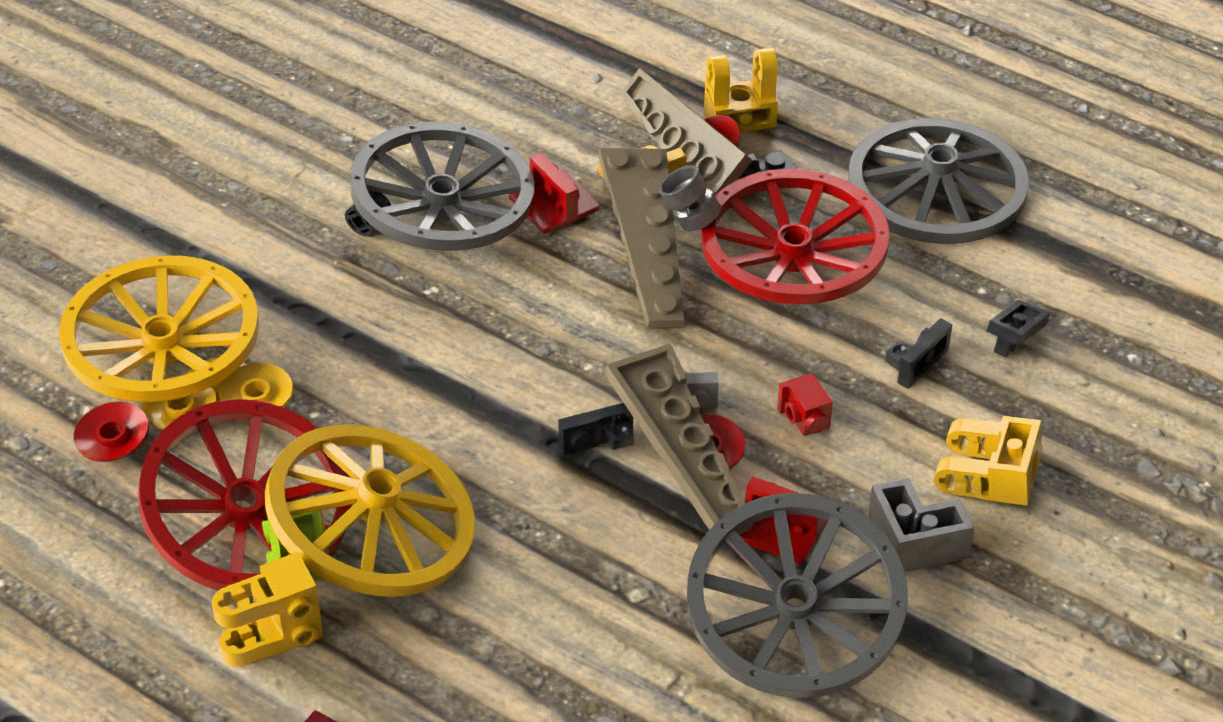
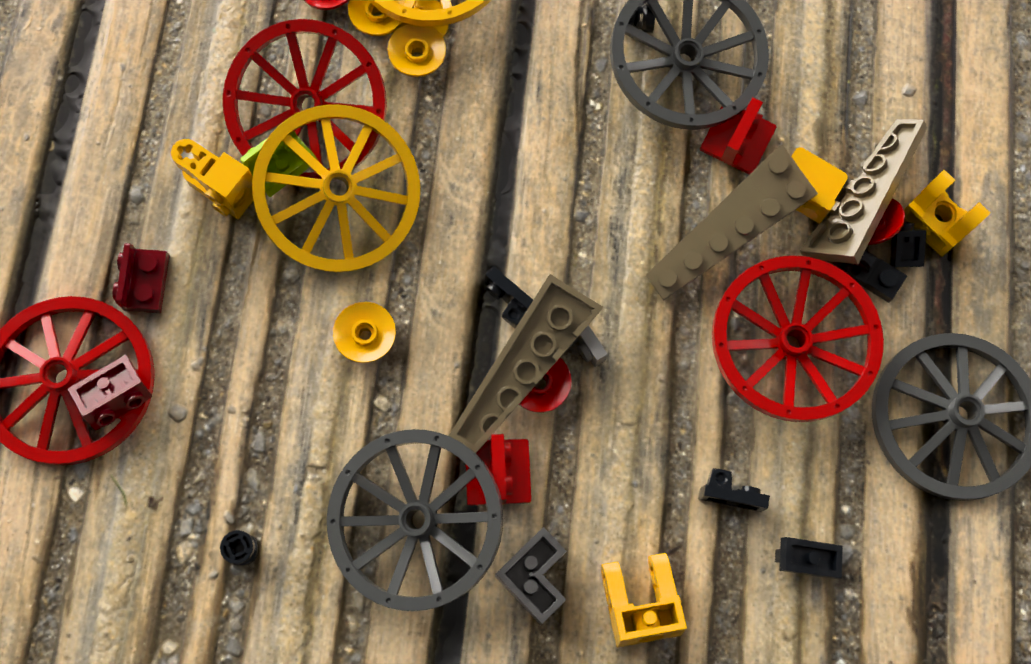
camera: 55 degrees right, 30 degrees up
flat silver wheel [658,165,721,232] -> none
red brick [777,373,833,436] -> none
none -> yellow dish [333,302,396,363]
none -> black bracket [890,222,926,267]

